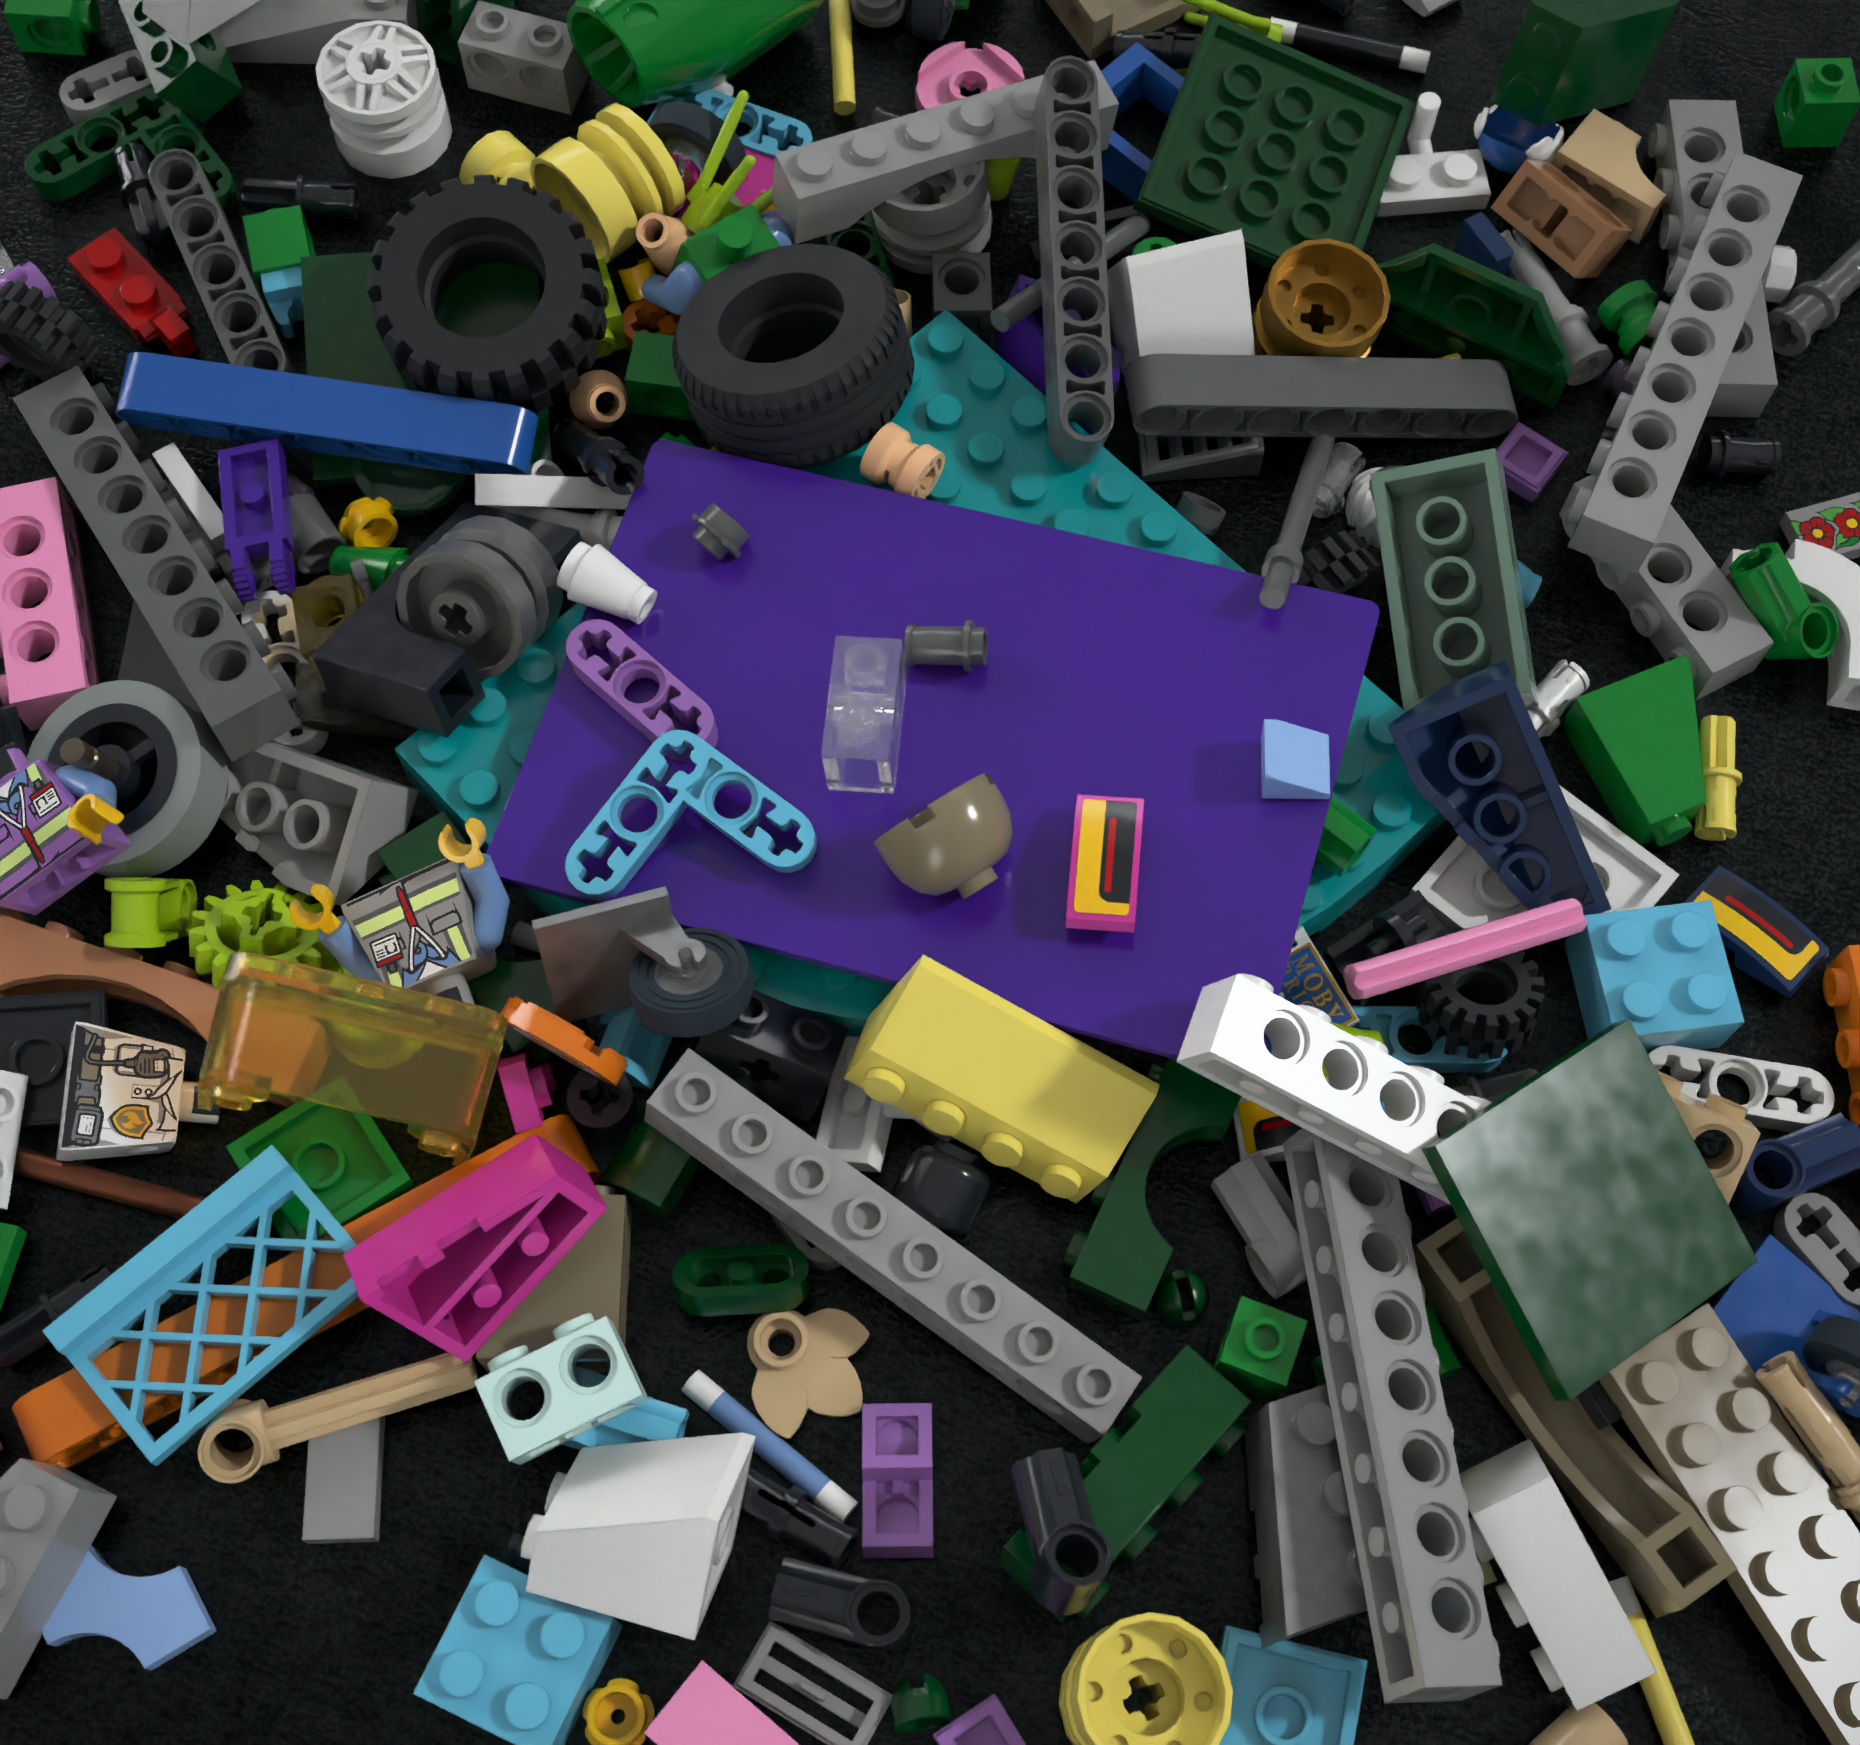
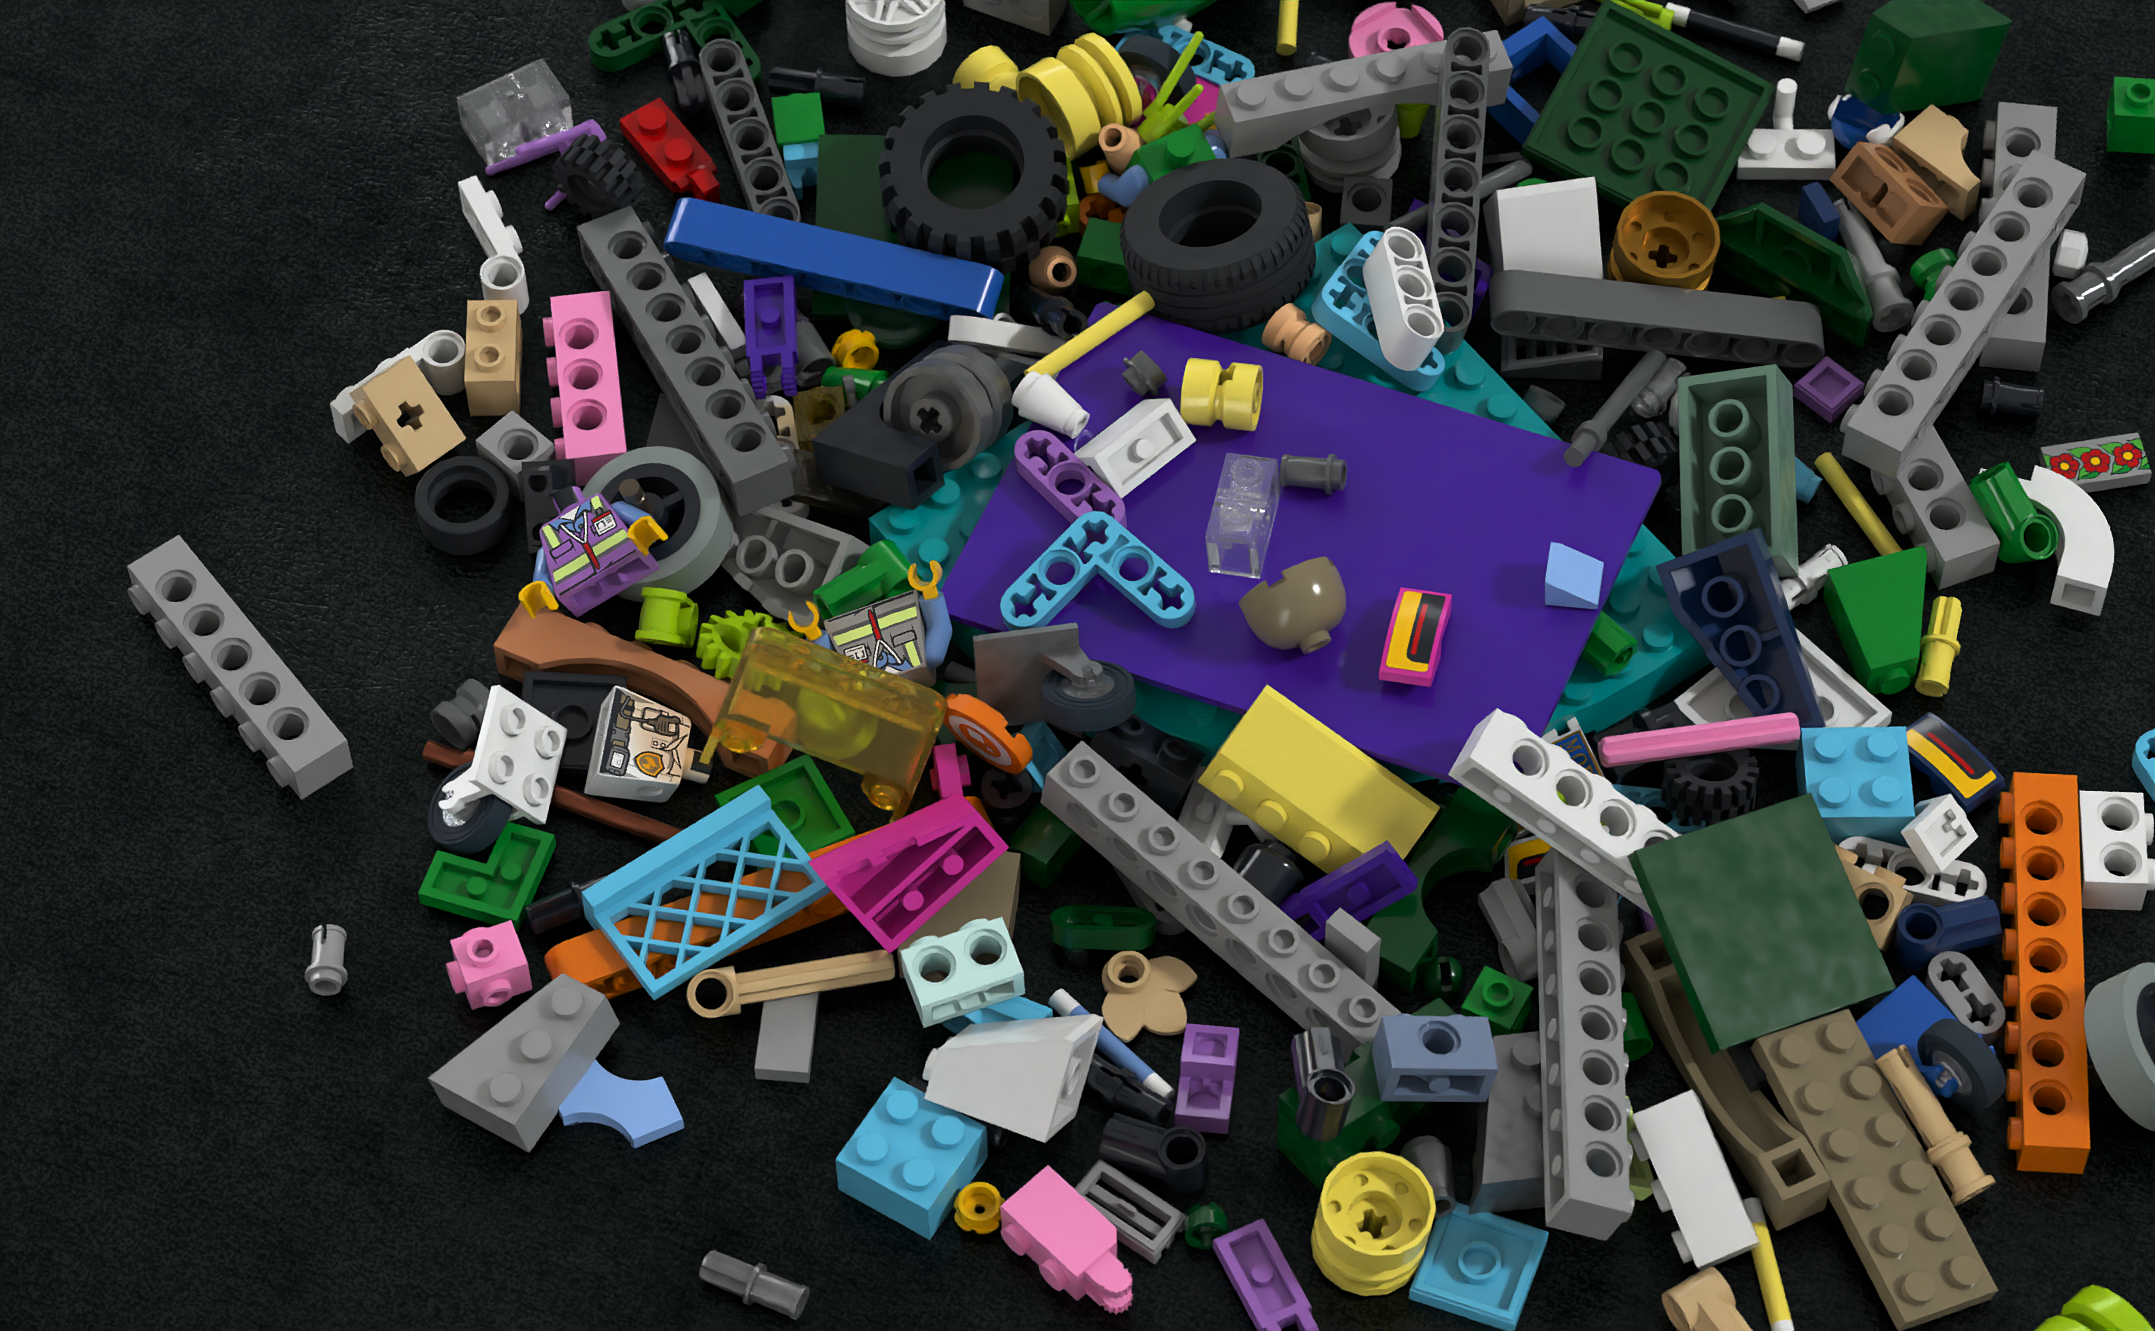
camera: 10 degrees right, 10 degrees down
none -> green piece [813,539,923,621]
none -> light yellow bar [1024,291,1155,377]
none -> white panel [1074,398,1196,499]
none -> light yellow wheel [1180,358,1263,431]
none -> dark purple hinge [1278,840,1418,942]
none -> medium azure beam [1311,231,1445,391]
none -> light grey tile [1325,908,1381,992]
none -> white beam [1362,227,1444,371]
none -> sand blue brick [1371,1014,1499,1102]
none -> flat silver cone [1401,1136,1456,1218]
none -> light yellow bar [1814,452,1903,556]
none -> white bracket [1901,794,1978,875]

